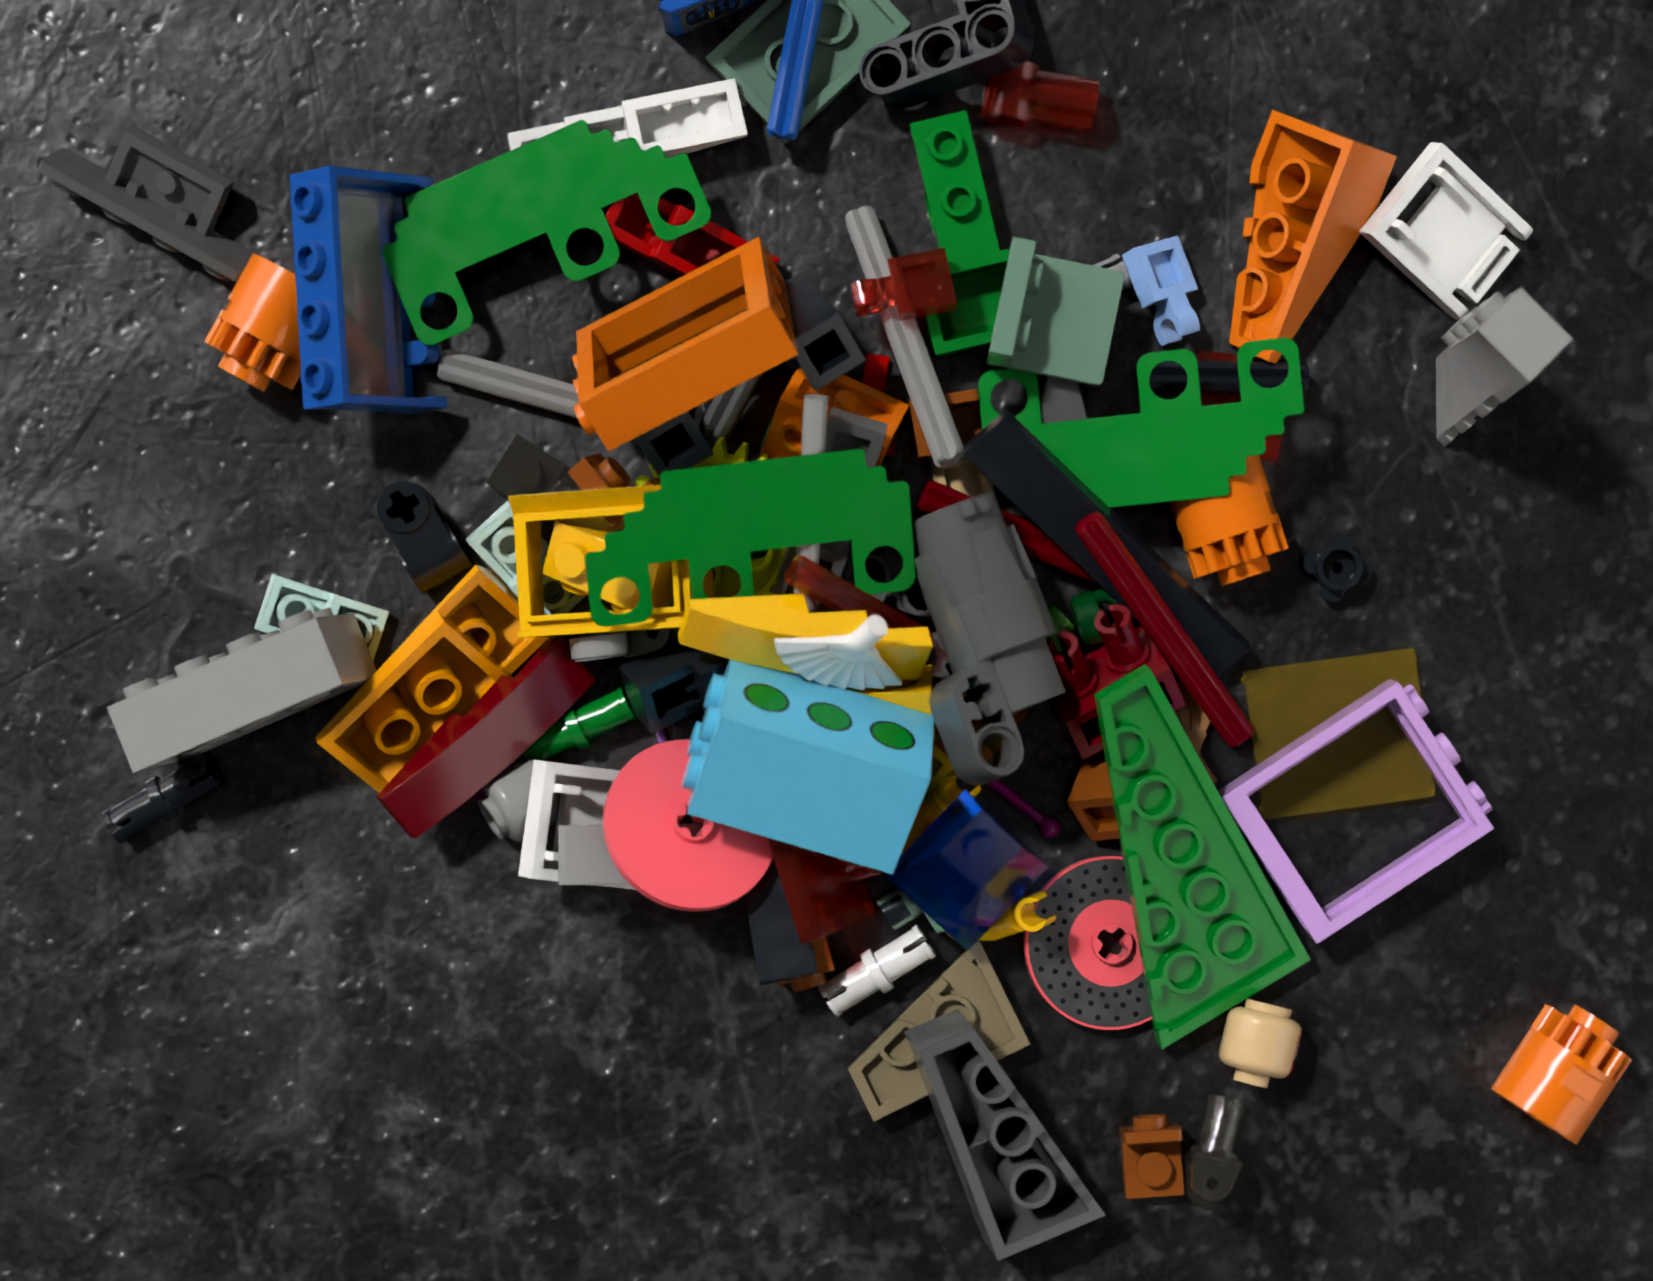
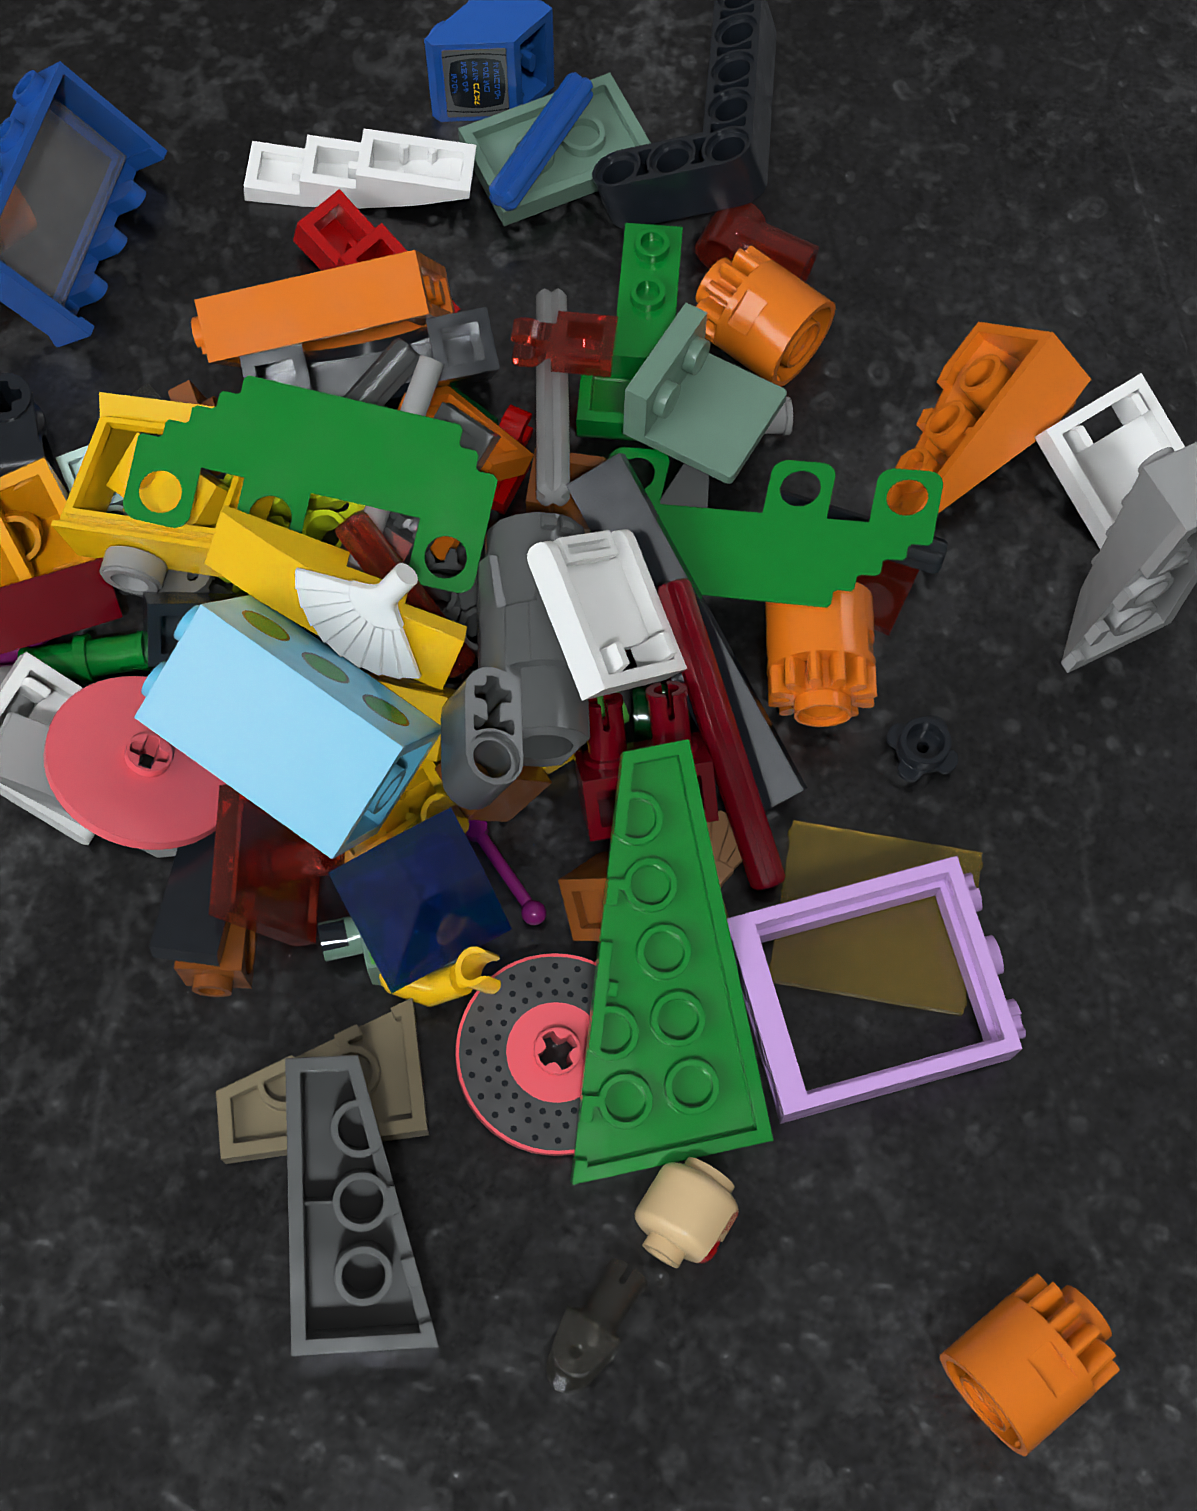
camera: 15 degrees right, 20 degrees down
green piece [381,119,711,345] -> none
light grey axle [437,349,579,419] -> none
white pin [818,924,936,1017] -> none
dark orange bracket [1119,1114,1184,1199] -> none
light blue plate [1122,235,1200,346] -> none
none -> white container [527,529,687,701]
none -> orange gear [696,245,836,387]

